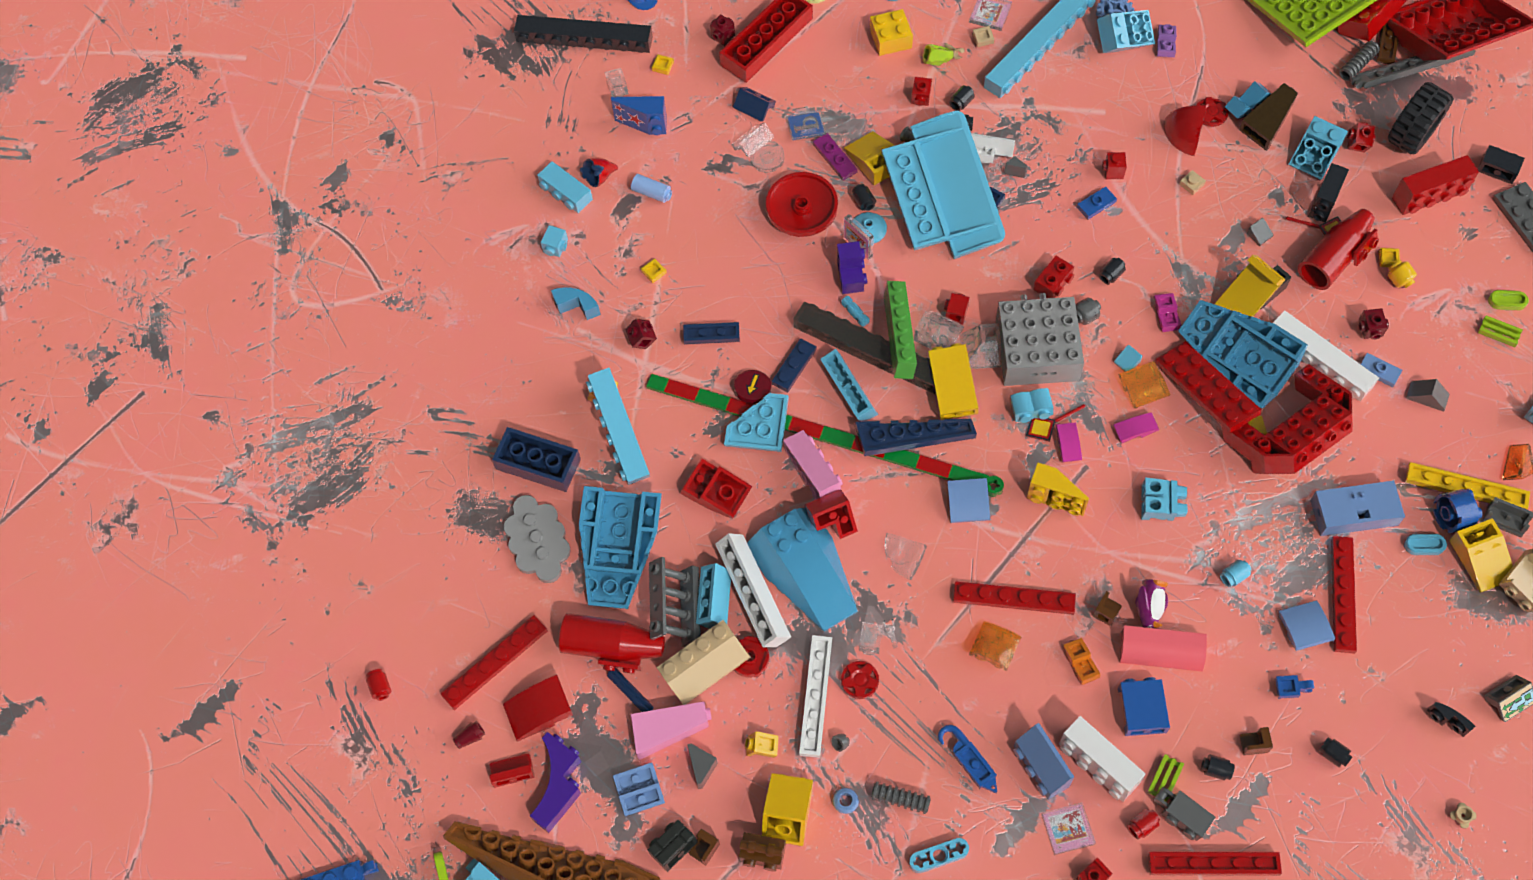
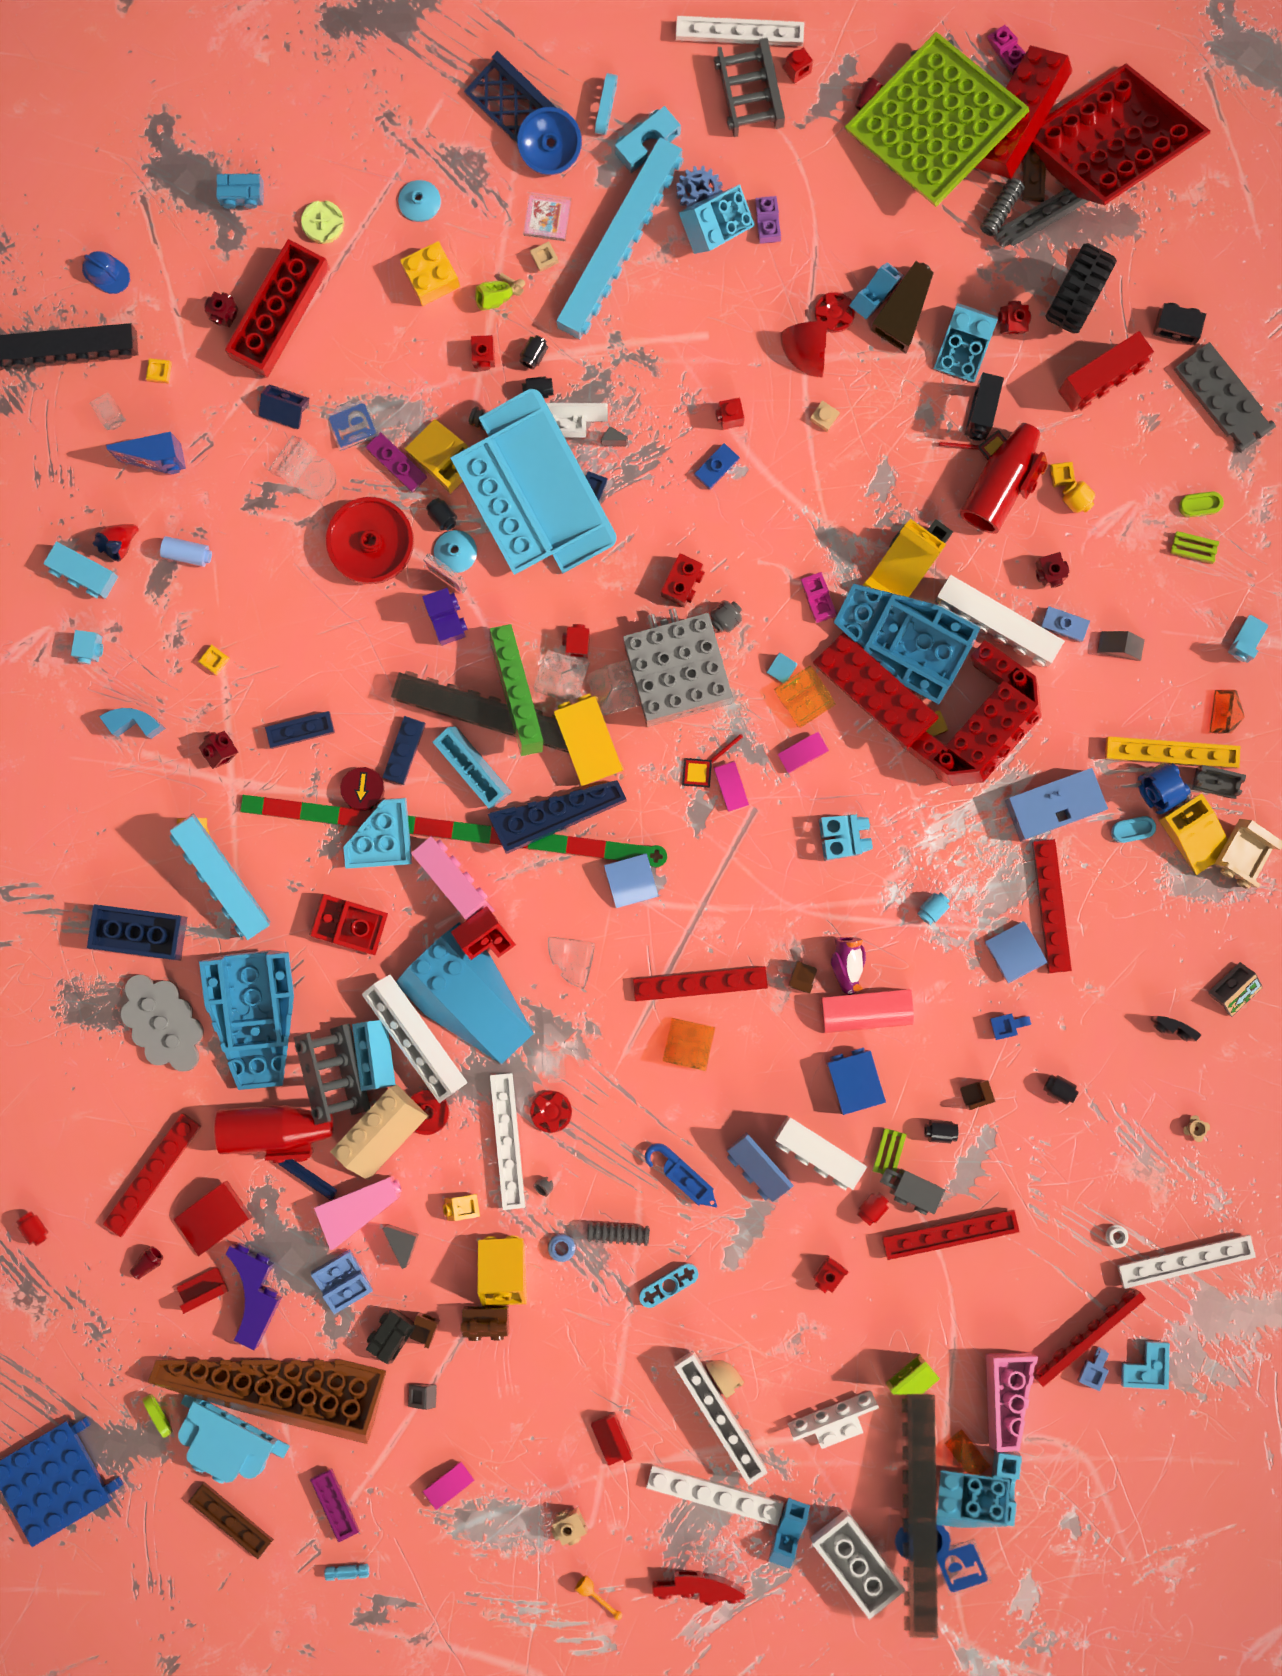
camera: 10 degrees left, 20 degrees up
medium azure axle [841,296,870,327] -> none
medium azure brick [1011,388,1054,423] -> none
yellow slope [1027,462,1089,516] -> none
clear tile [1041,802,1096,855] -> none
orange slope [1063,638,1100,685] -> none
black brick [1098,258,1126,285] -> none
slope [1247,218,1273,246] -> none

